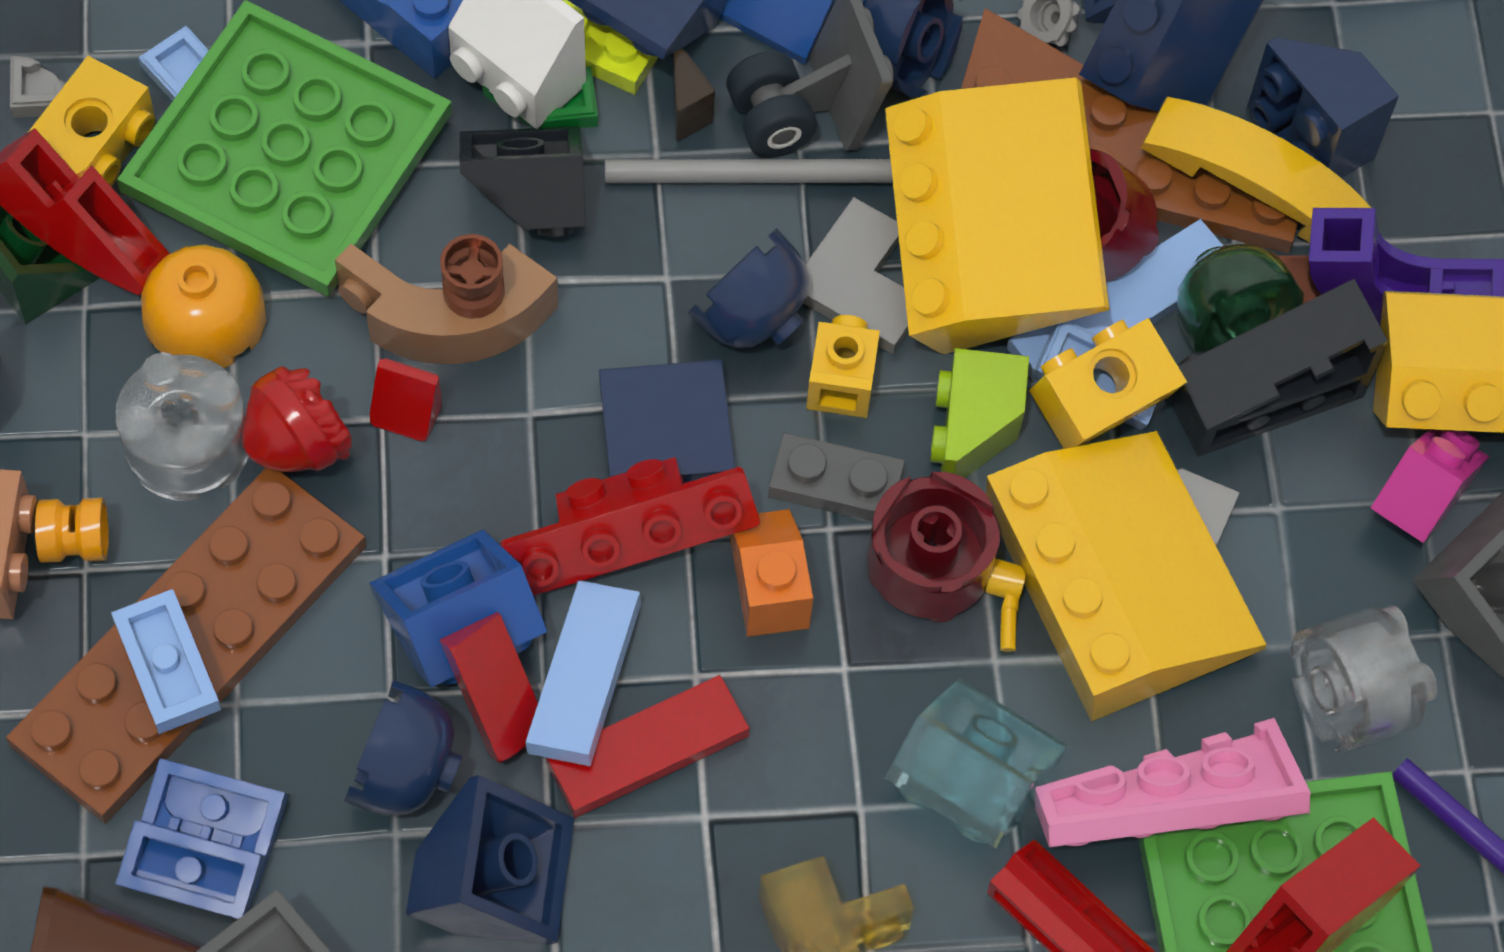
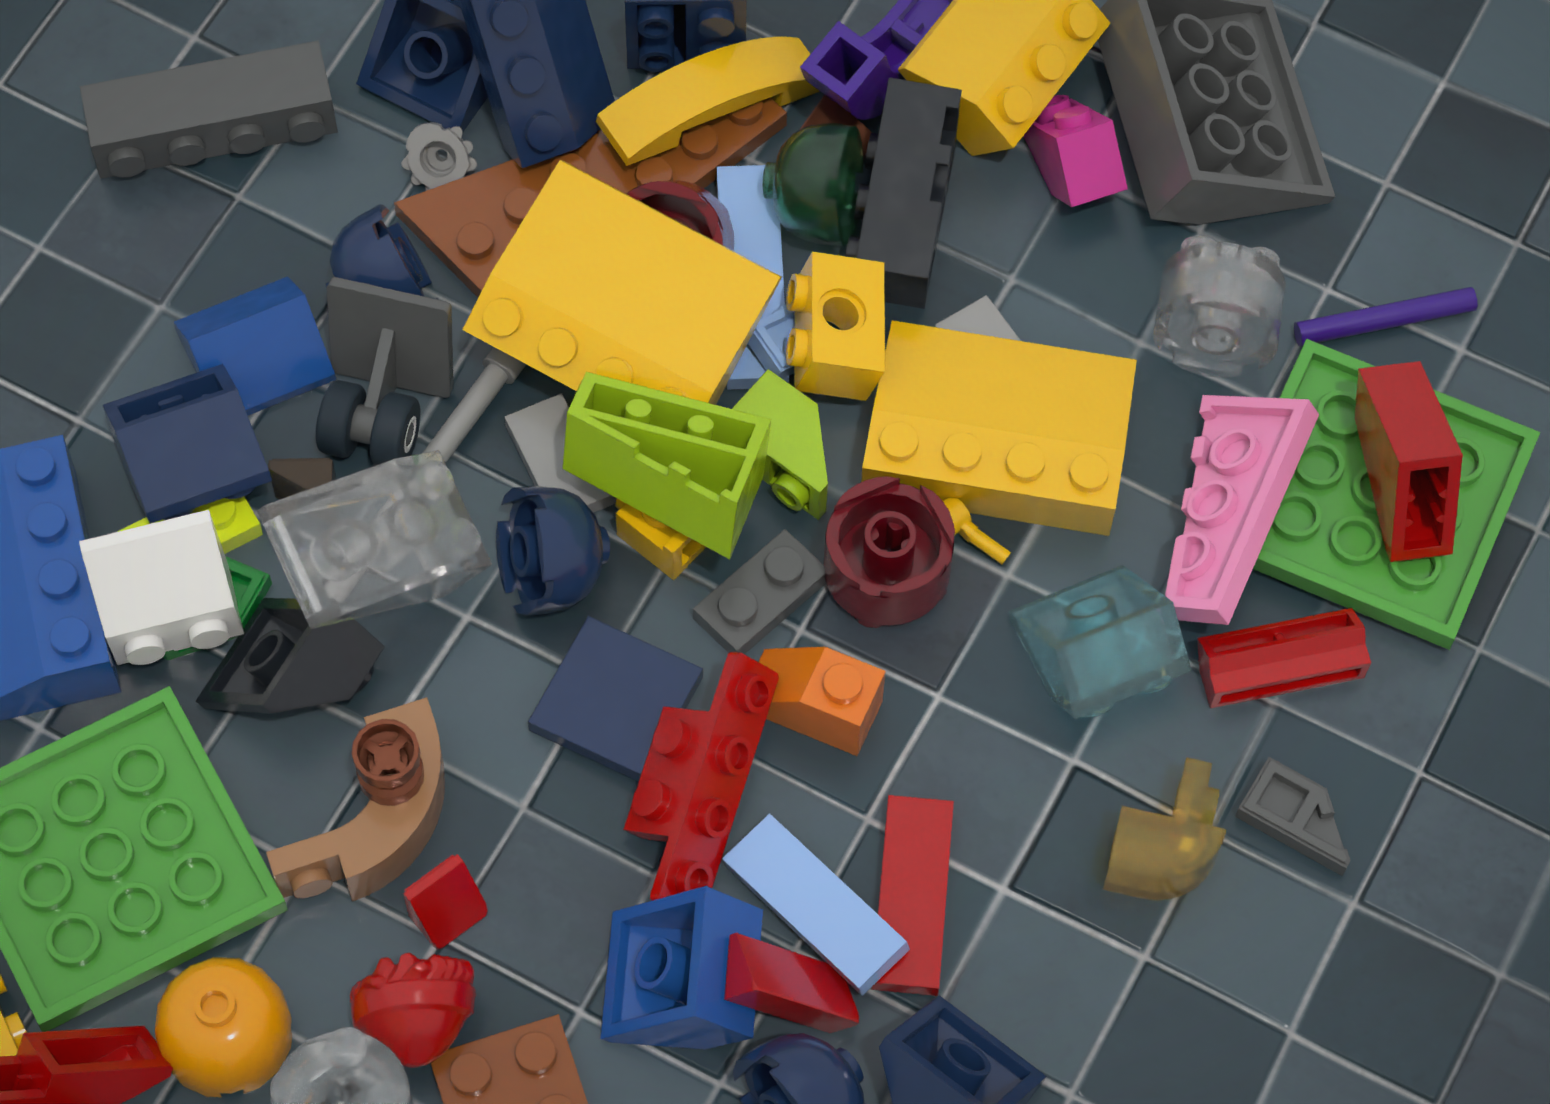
camera: 55 degrees left, 0 degrees up
none -> clear slope [257,450,492,629]
none -> lime wedge [562,372,772,559]

